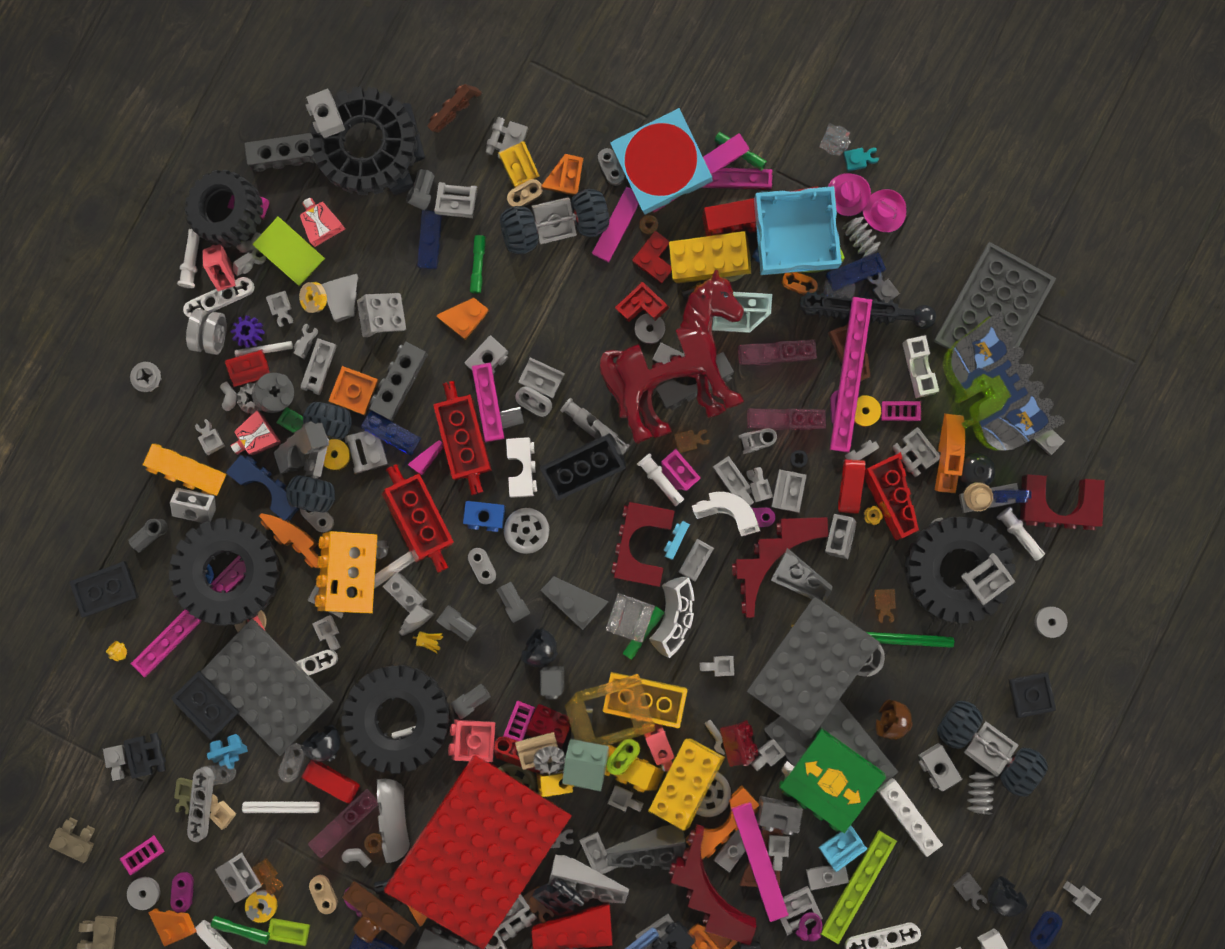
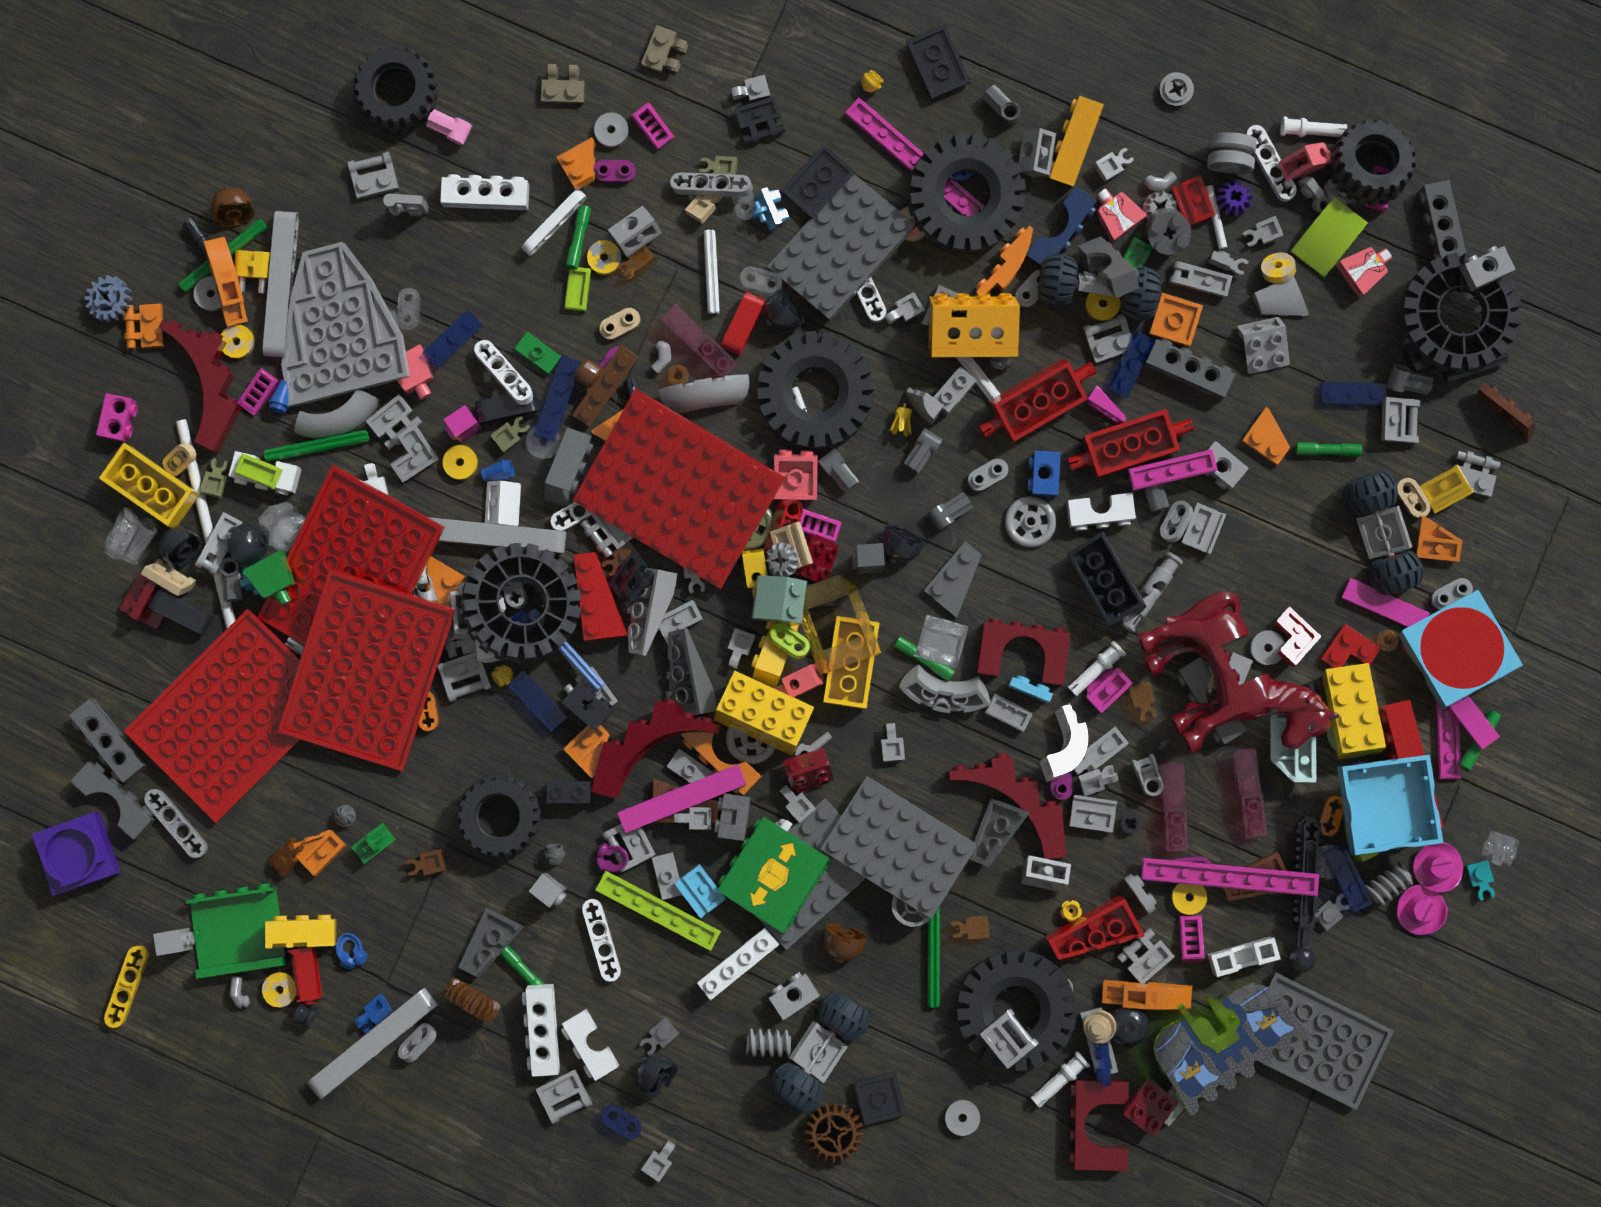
camera: 85 degrees right, 0 degrees up
red beam [838,459,865,514] -> none
none -> reddish brown gear [805,1103,864,1163]
none -> dark red bracket [1122,1079,1179,1136]

